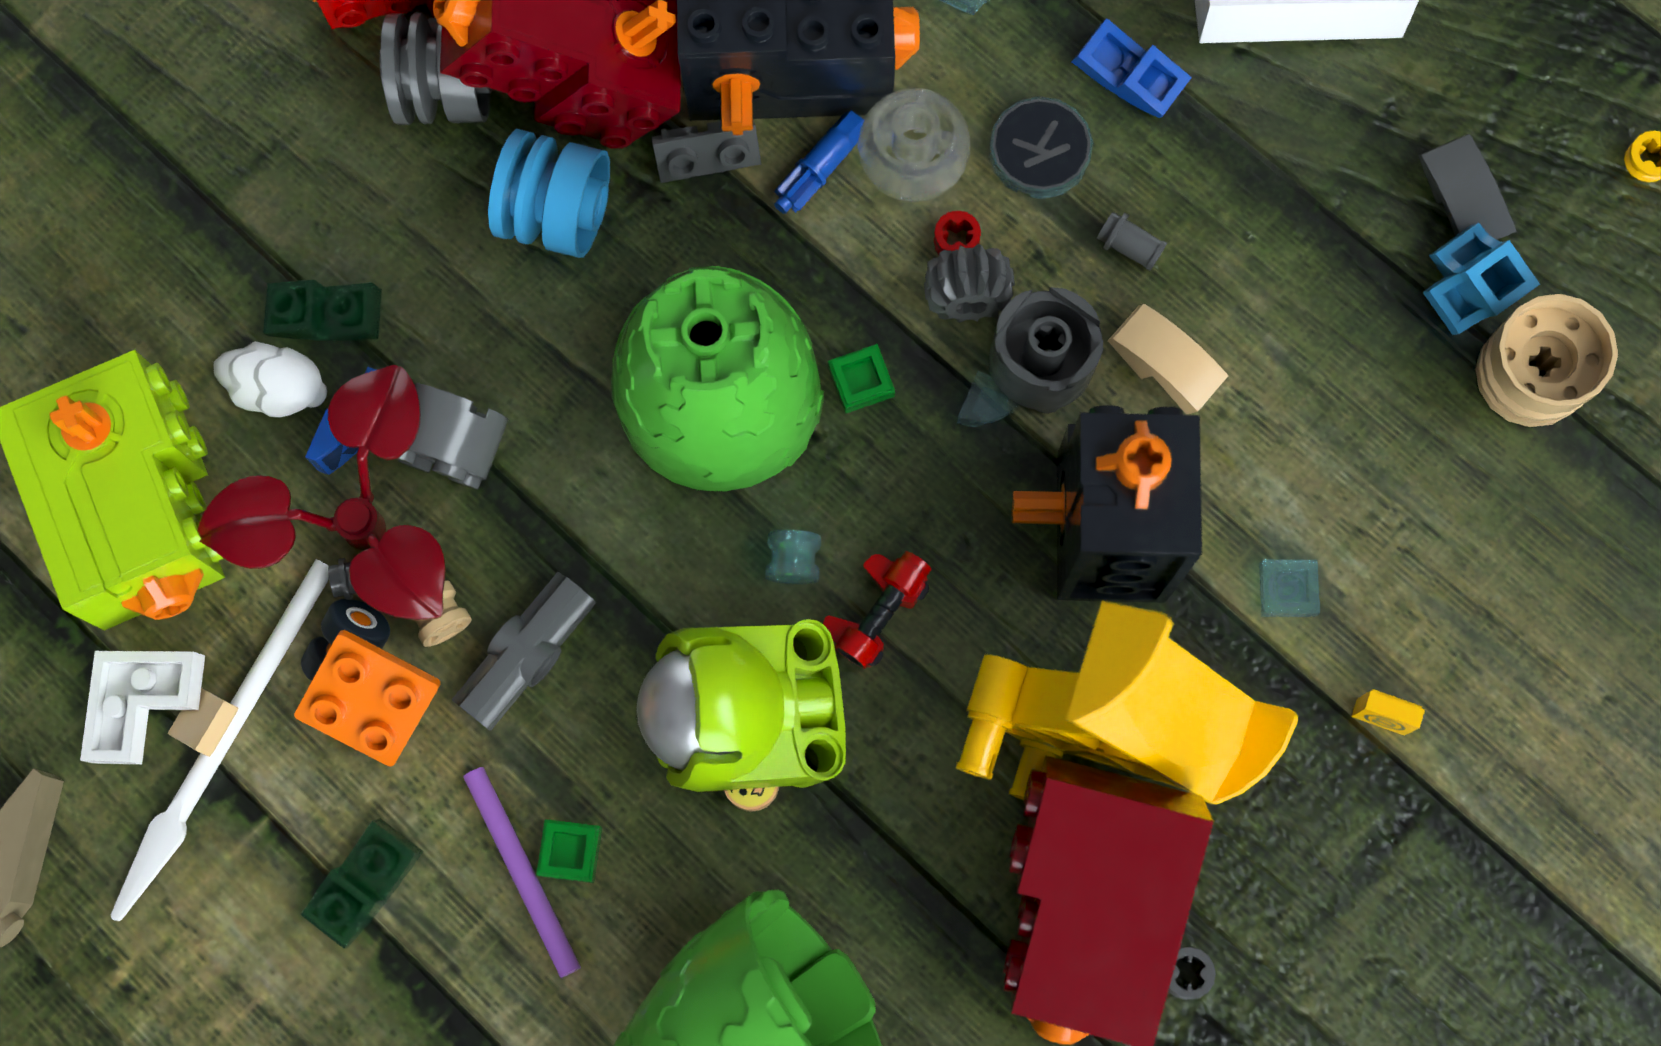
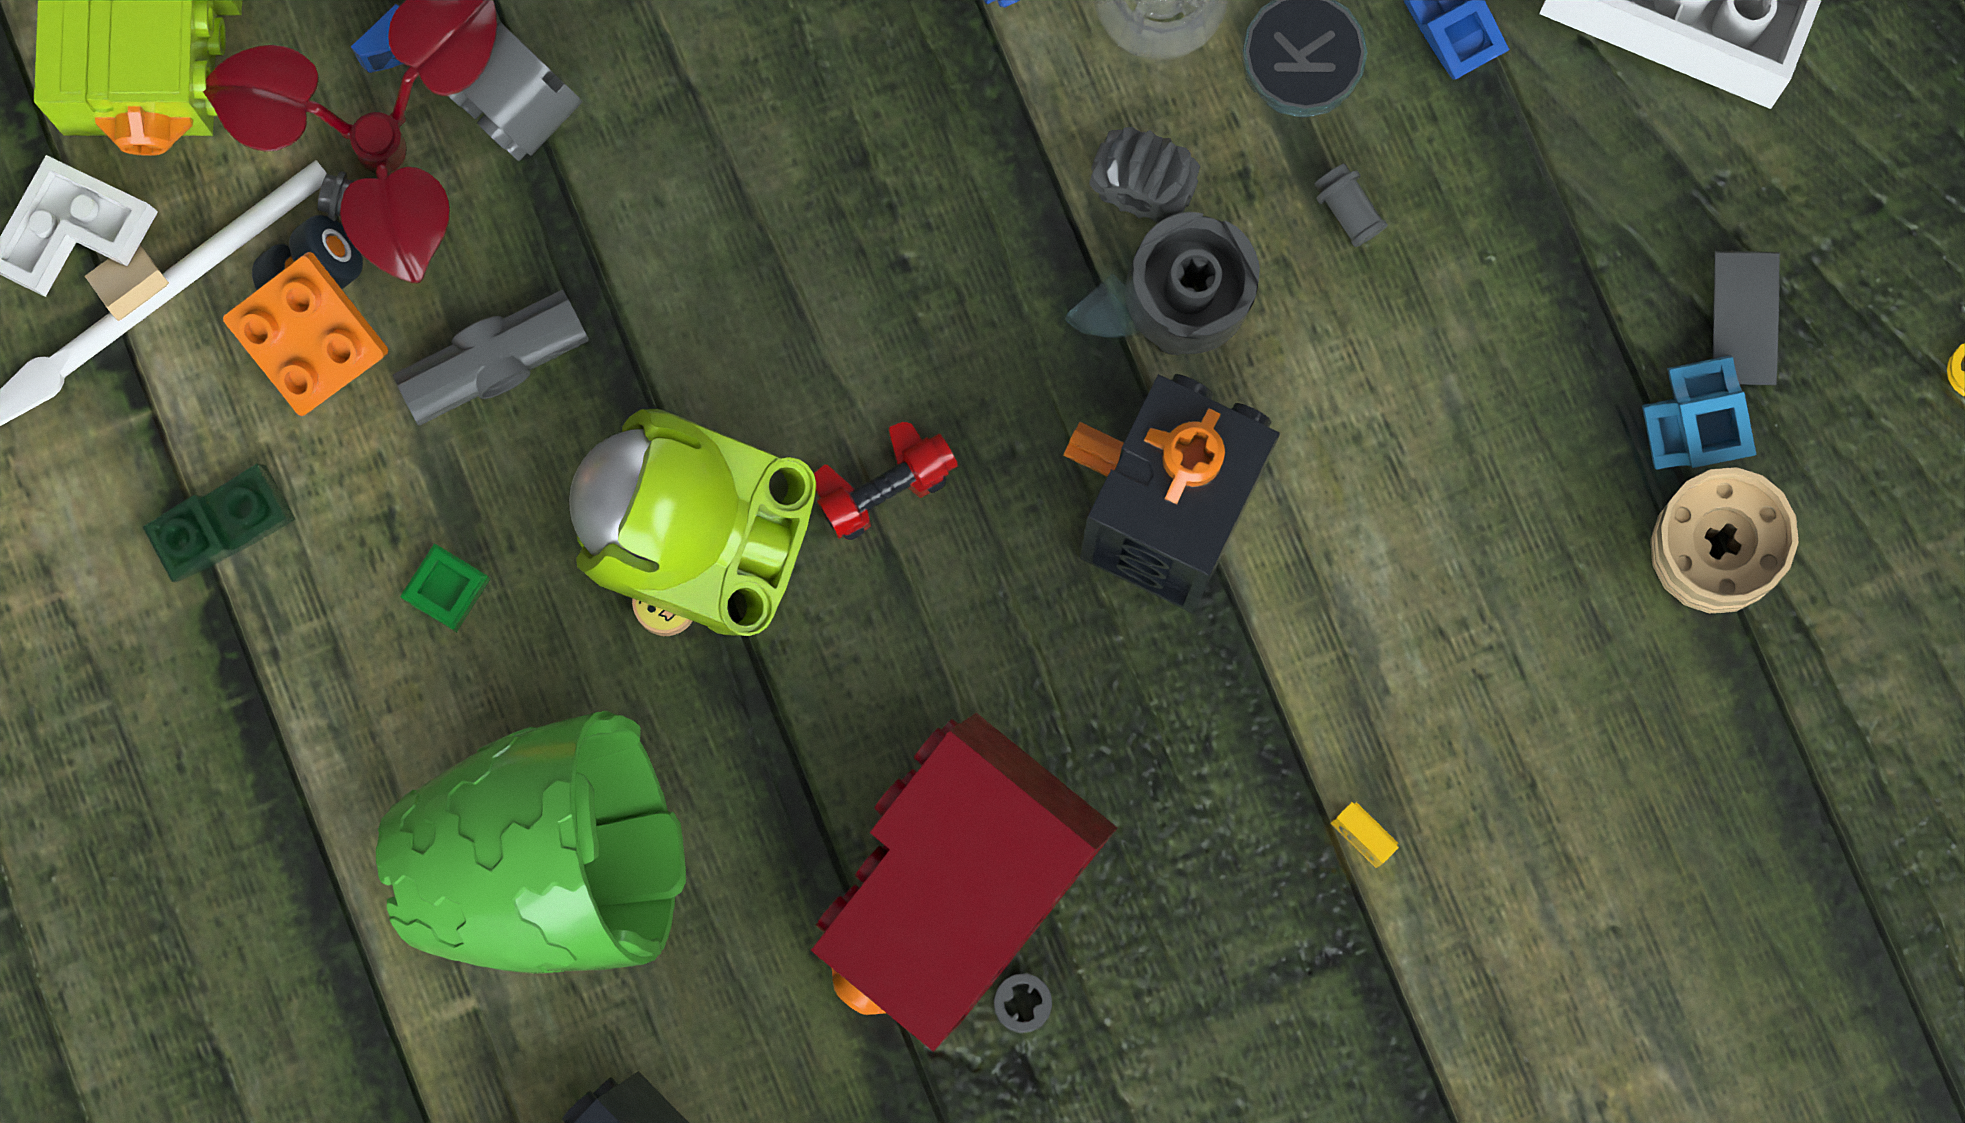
camera: 20 degrees right, 5 degrees up
tan wheel [410,581,472,647] -> none
medium lavender bar [463,767,581,978] -> none
bright green piece [611,266,824,492] -> none
clear light blue wheel [765,530,821,584] -> none
green tile [828,344,895,414] -> none
red bush [933,210,981,255] -> none
yellow piece [956,601,1298,805] -> none
tan slope [1108,304,1229,415] -> none
clear light blue tile [1259,560,1320,617] -> none

